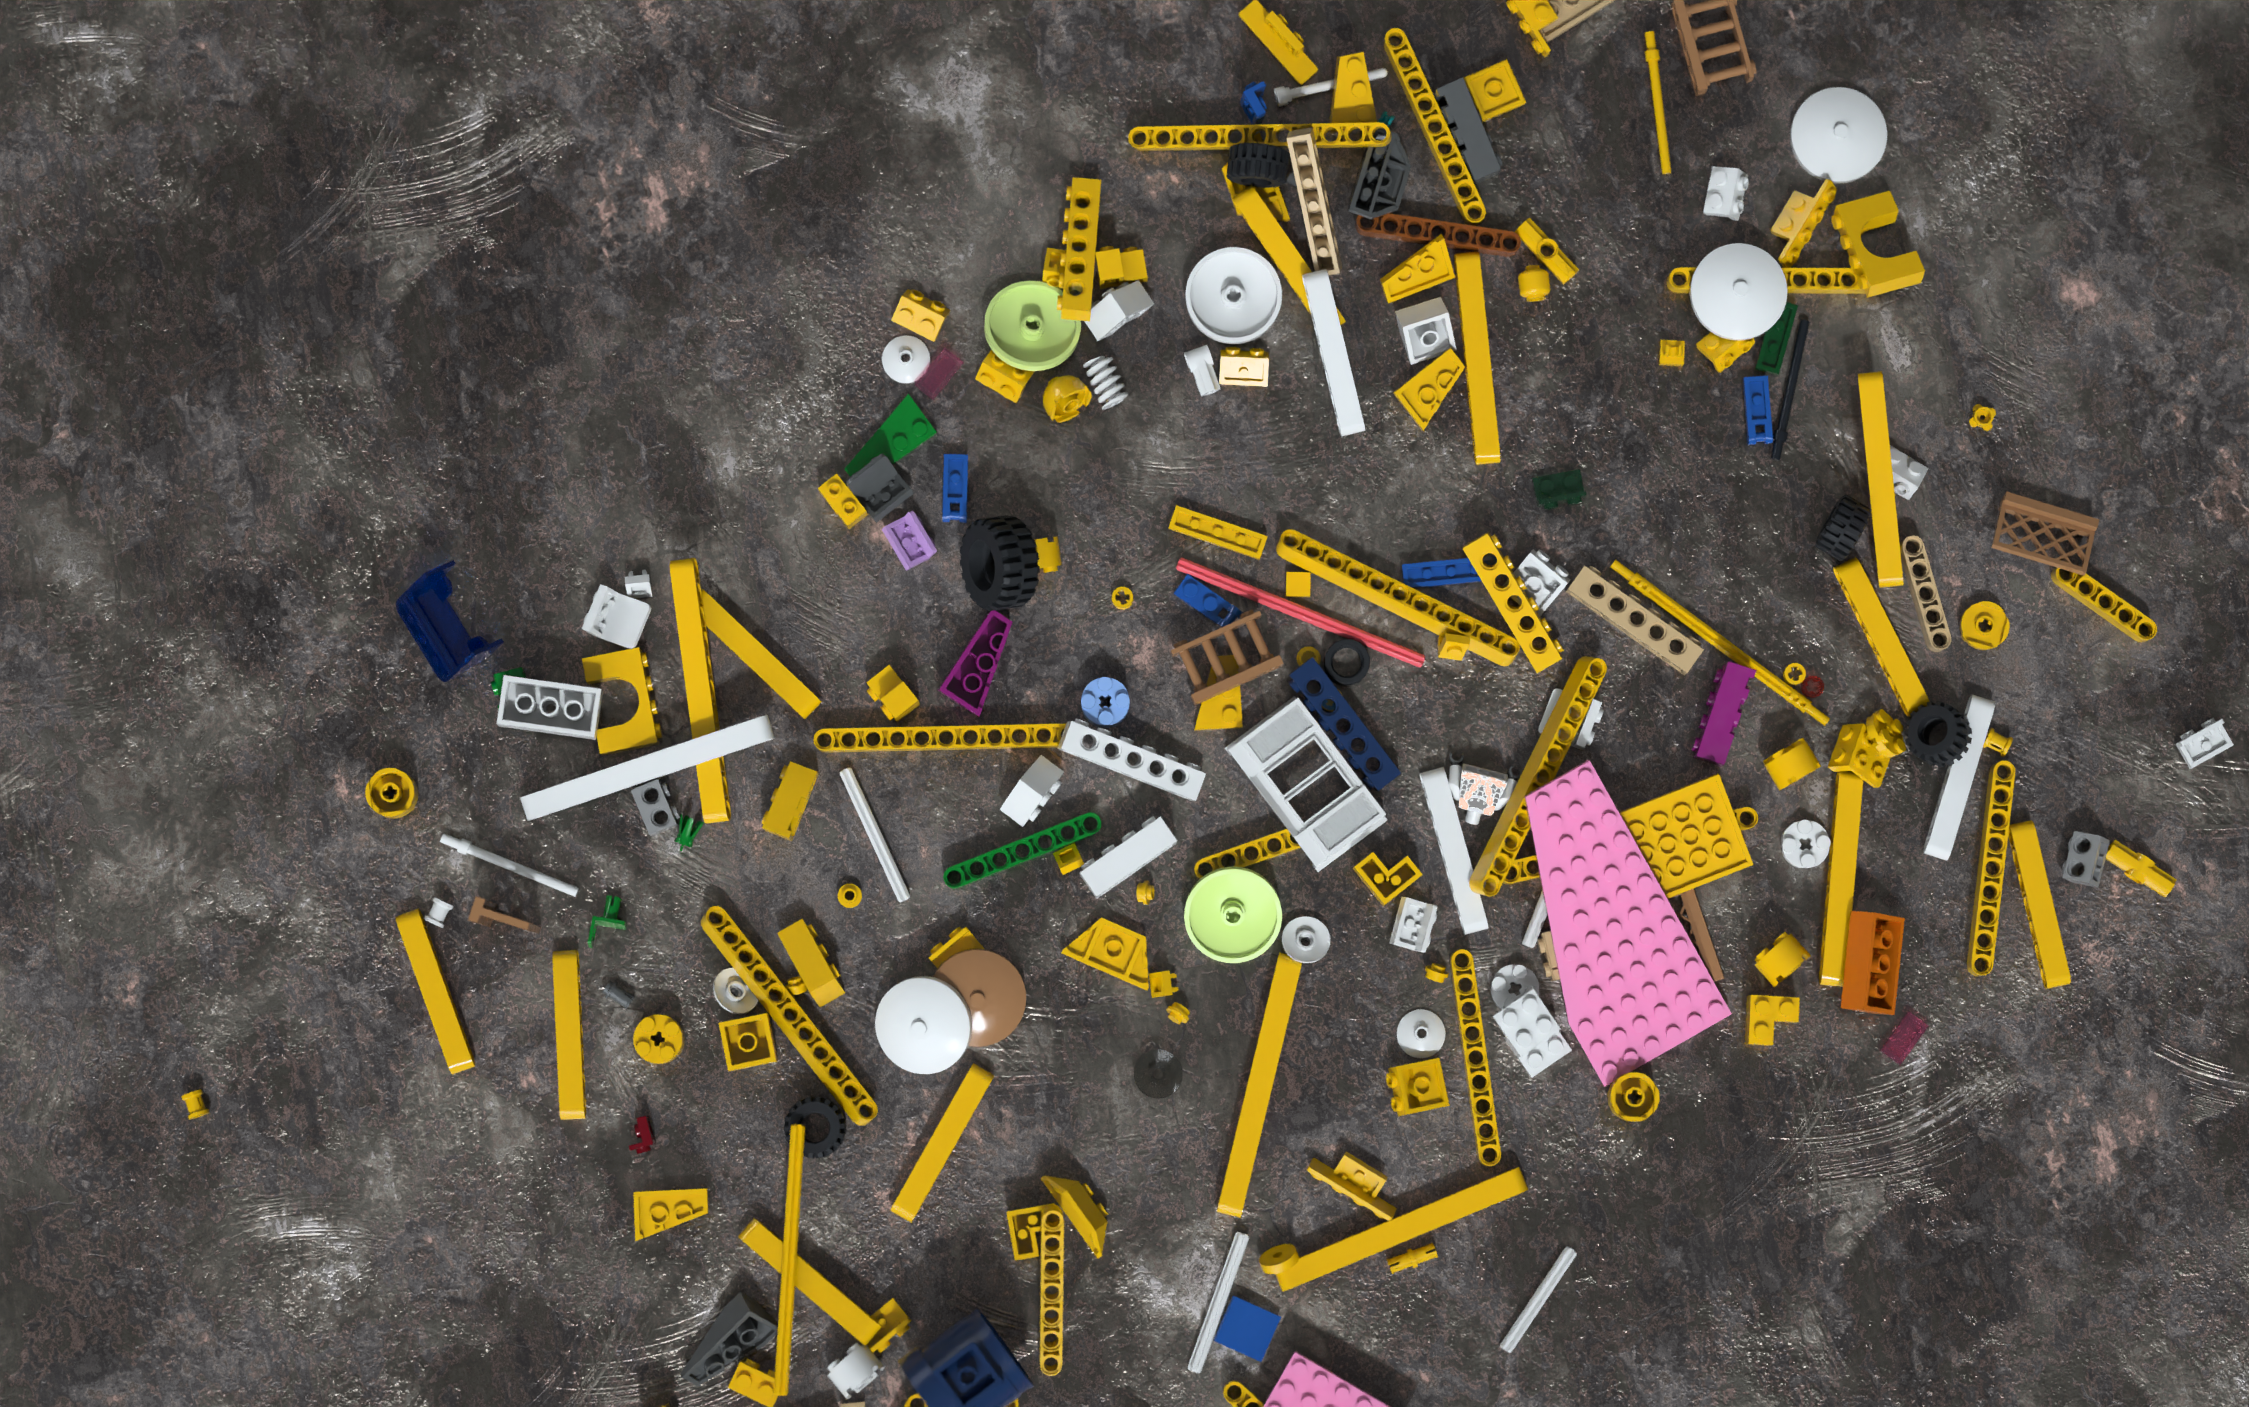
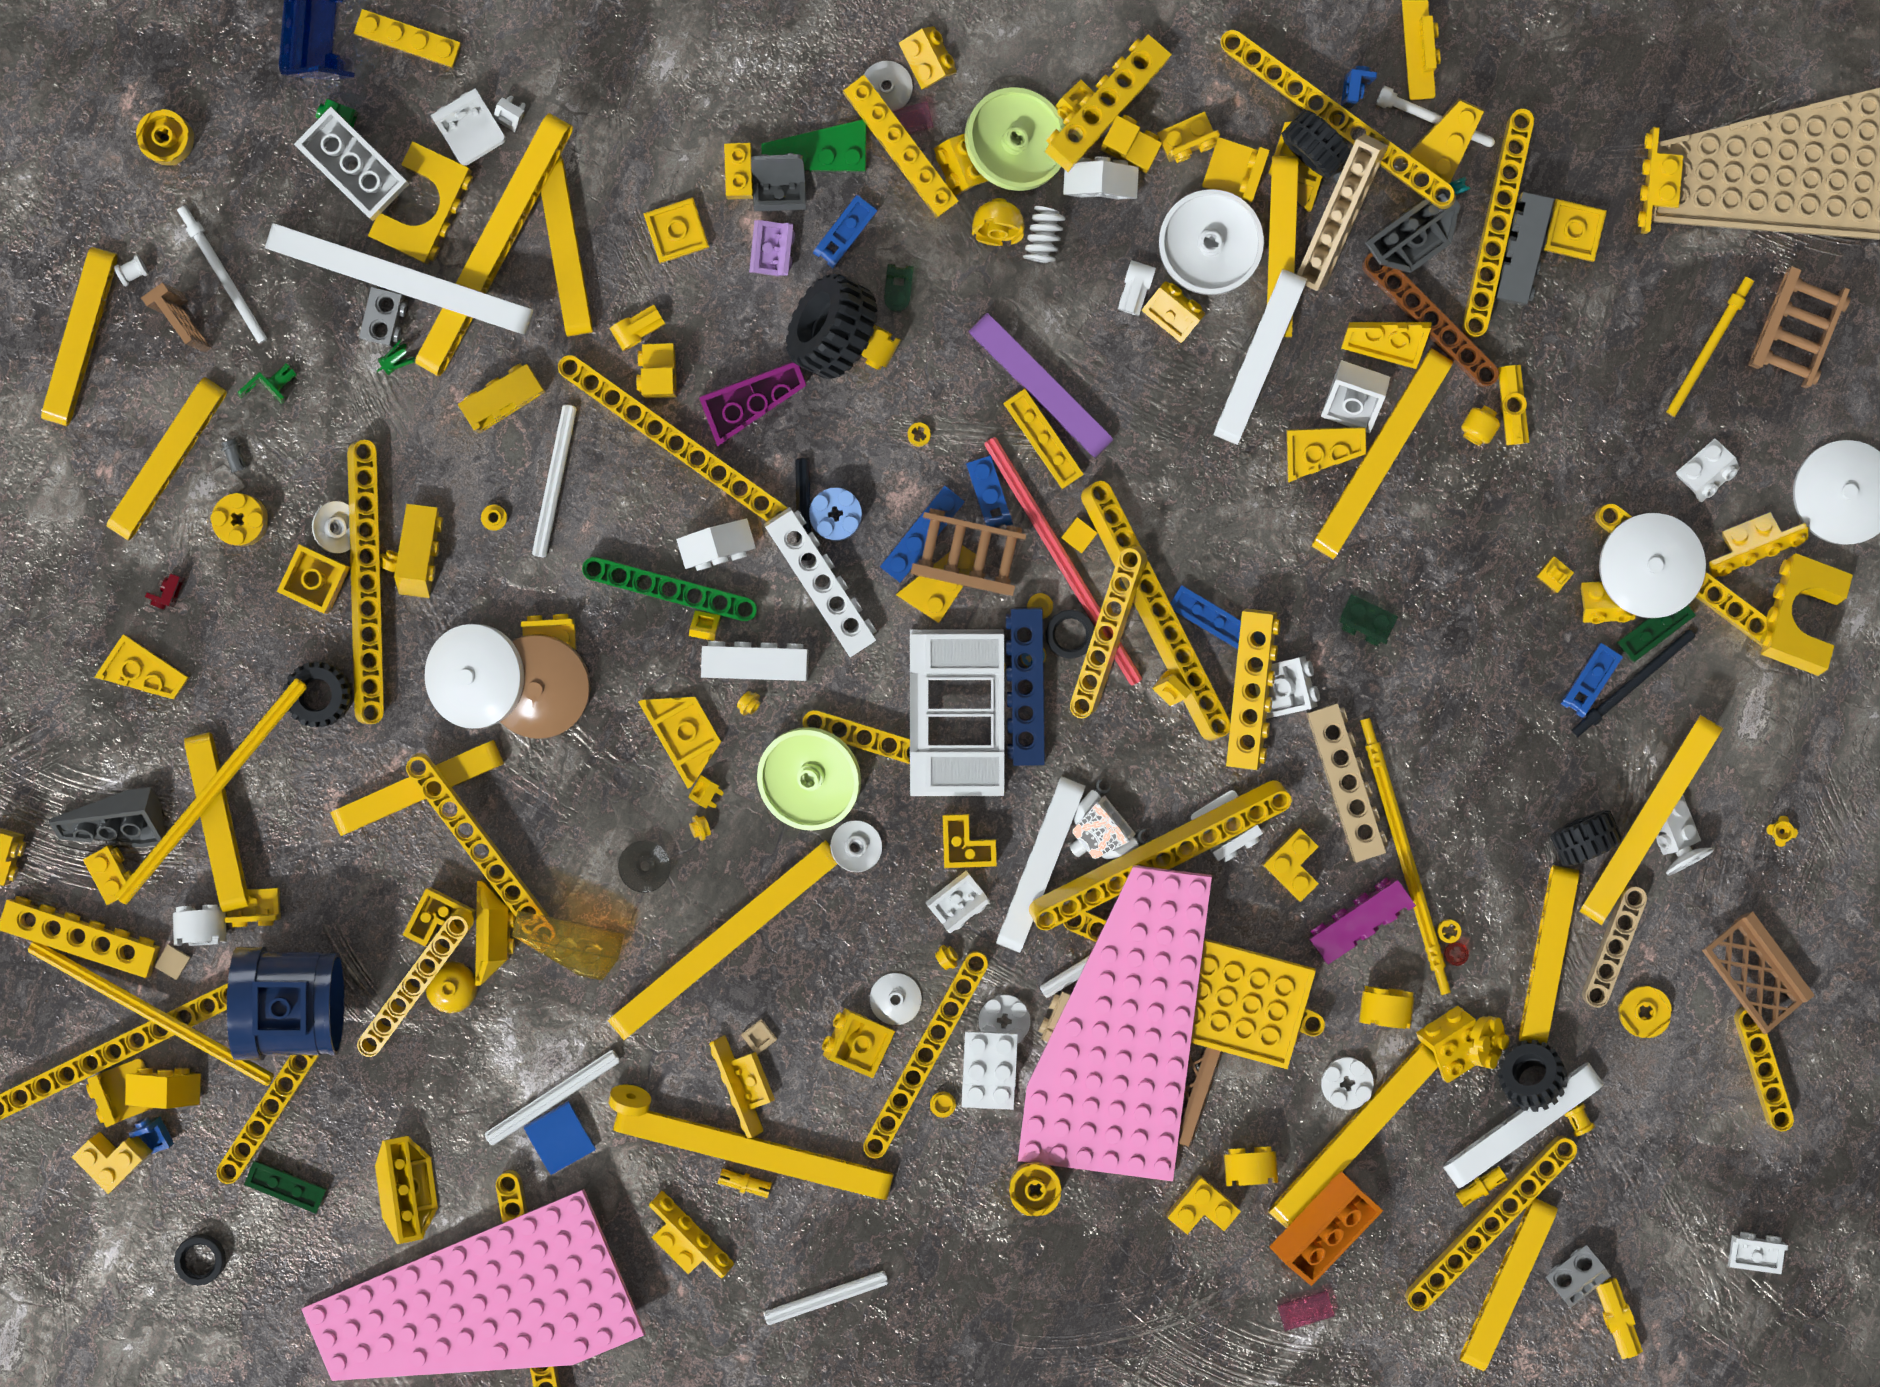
camera: 45 degrees right, 5 degrees up
none -> yellow plate [354,9,462,68]
none -> yellow beam [406,753,557,946]
none -> yellow cylinder [426,961,478,1014]
none -> clear yellow wedge [512,910,624,981]
none -> yellow piece [610,305,665,351]
none -> yellow plate [643,197,709,264]
none -> yellow bracket [649,1191,734,1278]
none -> tan tile [741,1018,777,1055]
none -> black axle [795,458,812,561]
none -> yellow brick [842,75,959,218]
none -> blue plate [880,486,965,583]
none -> clear green plate [884,264,914,312]
none -> yellow plate [930,1091,956,1118]
none -> medium lavender beam [968,313,1113,458]
none -> yellow beam [1070,546,1147,718]
none -> yellow bracket [1157,111,1220,164]
none -> yellow bracket [1202,138,1270,203]
none -> yellow brick [1261,827,1319,902]
none -> yellow pin [1455,1165,1508,1208]
none -> white dish [1666,846,1714,876]

